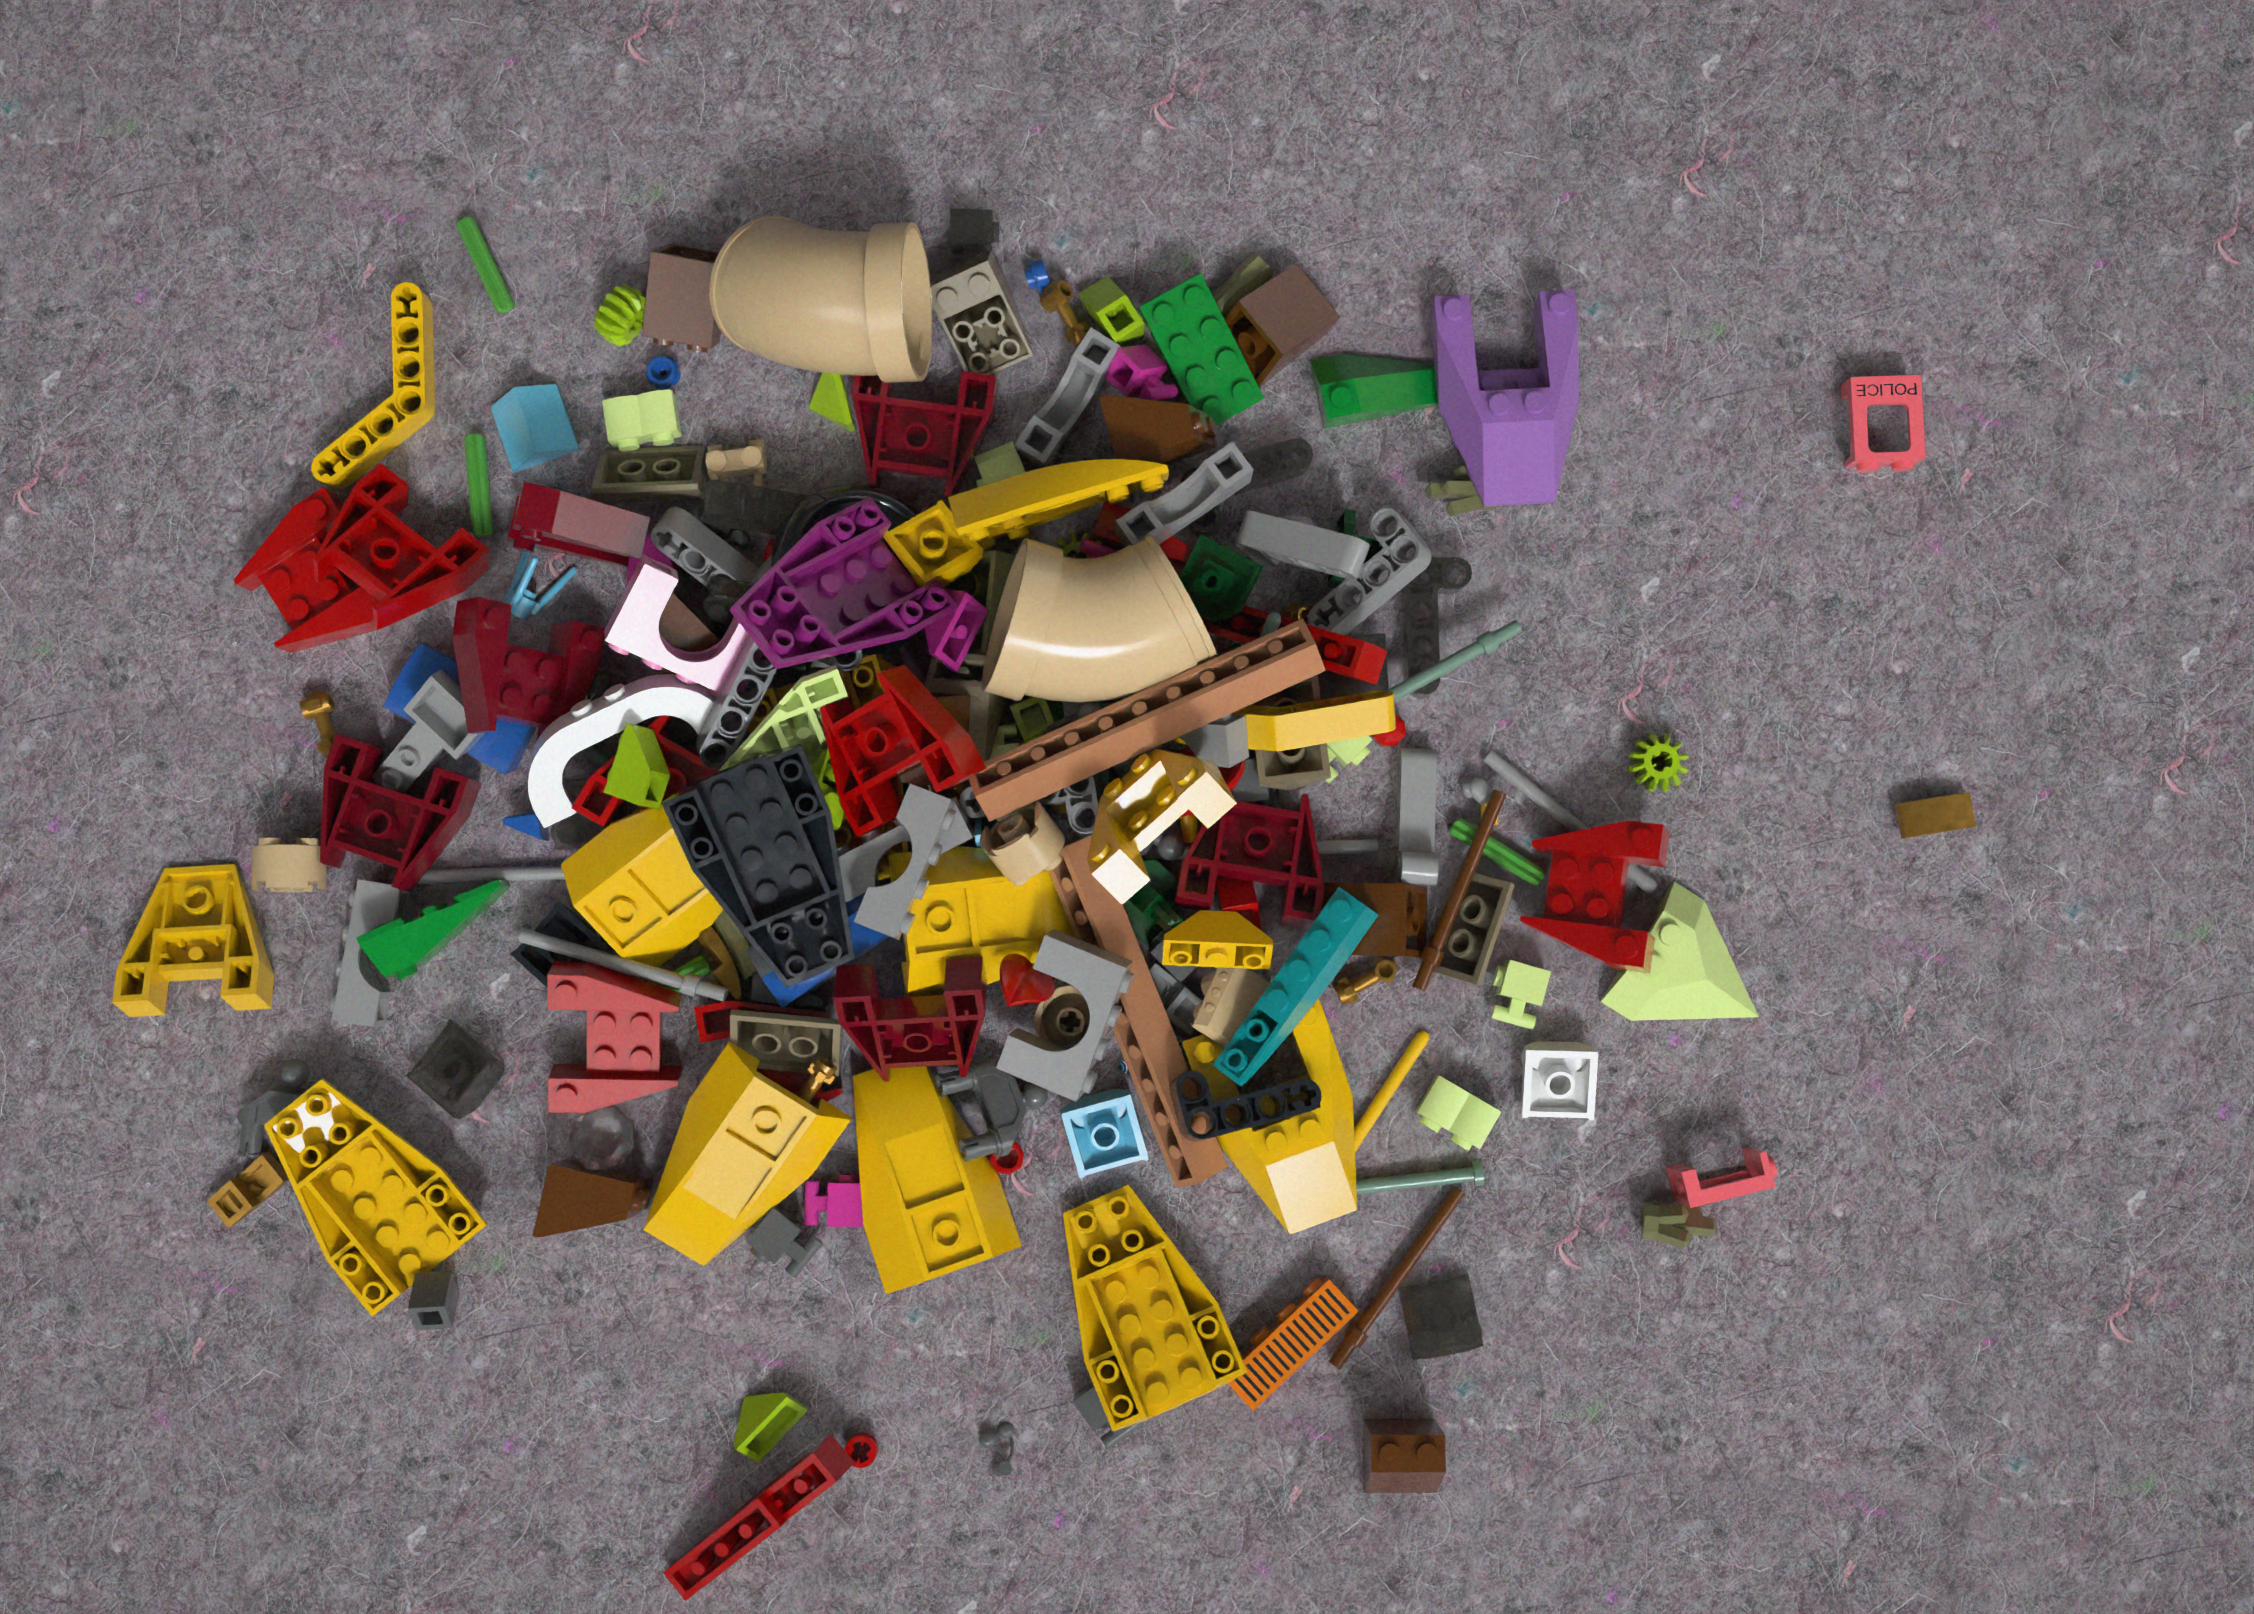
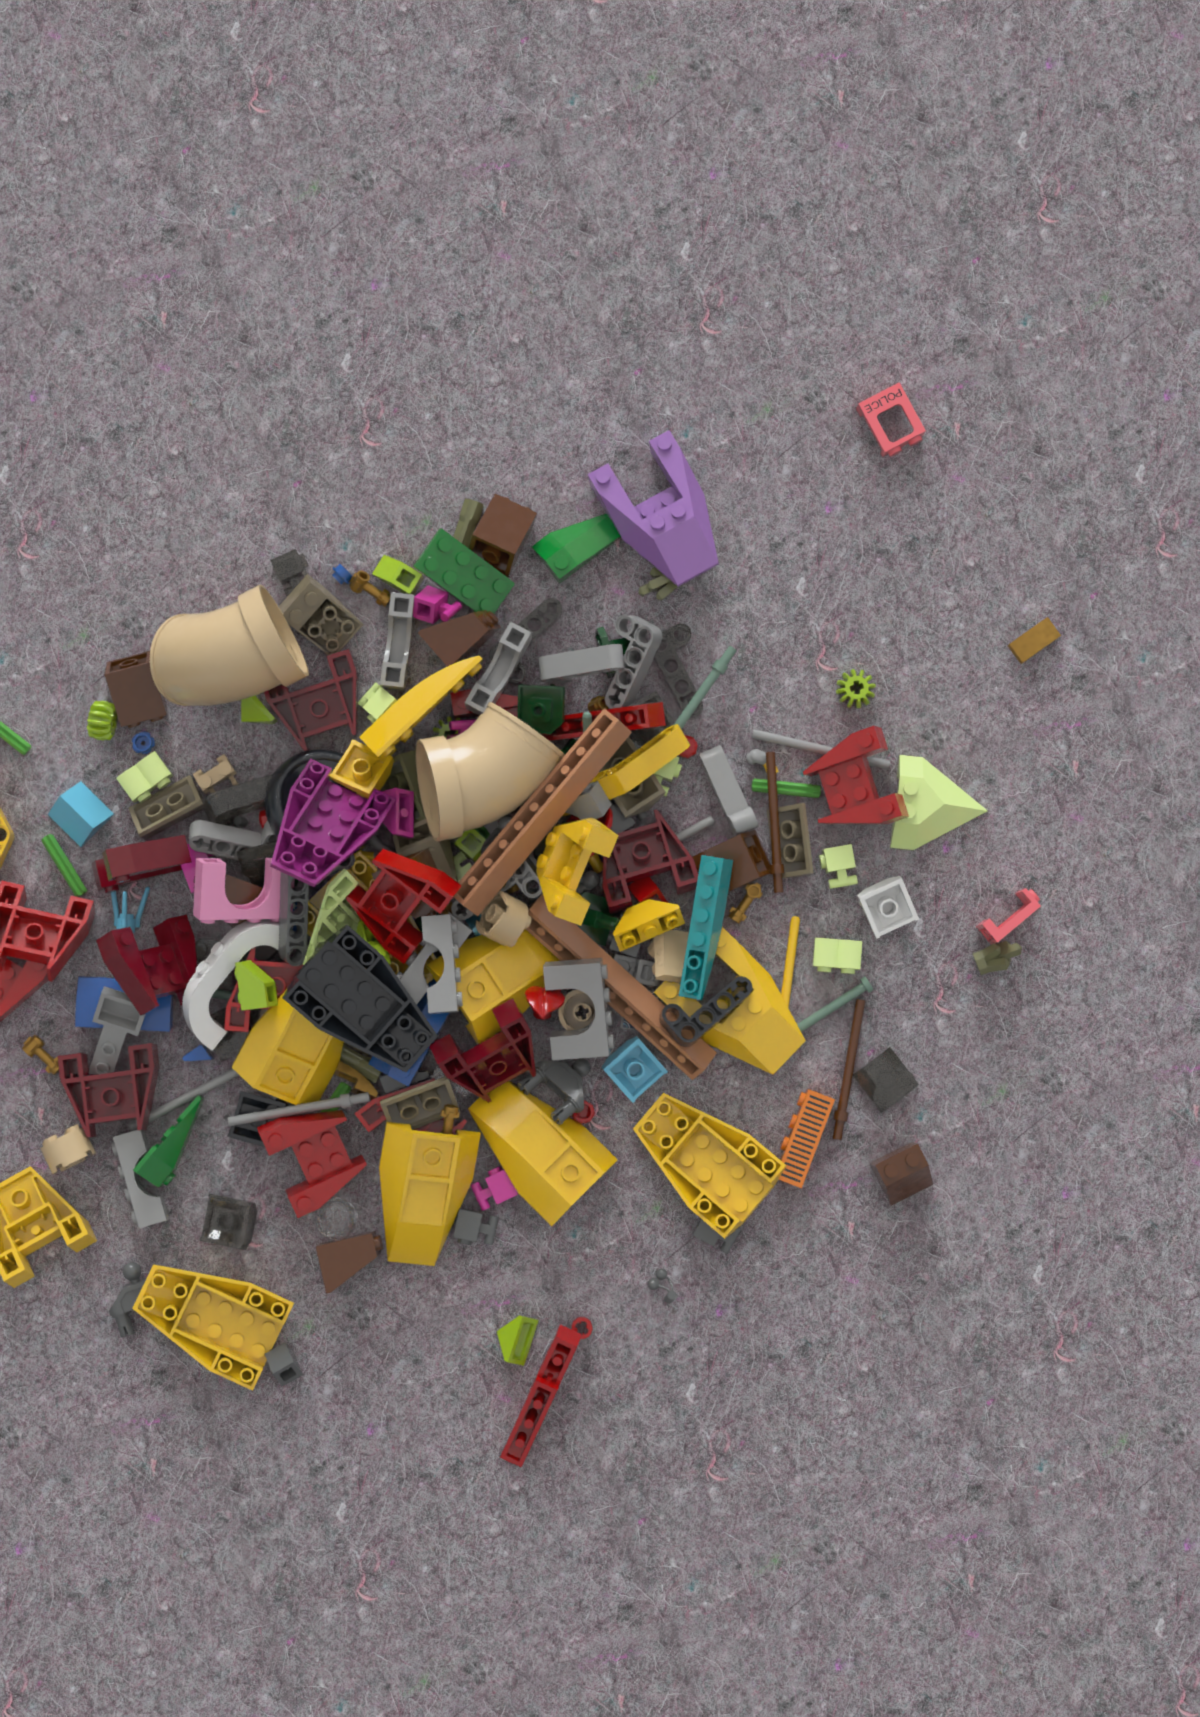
camera: 35 degrees left, 0 degrees up
pearl gold slope [207,1151,289,1229] -> none

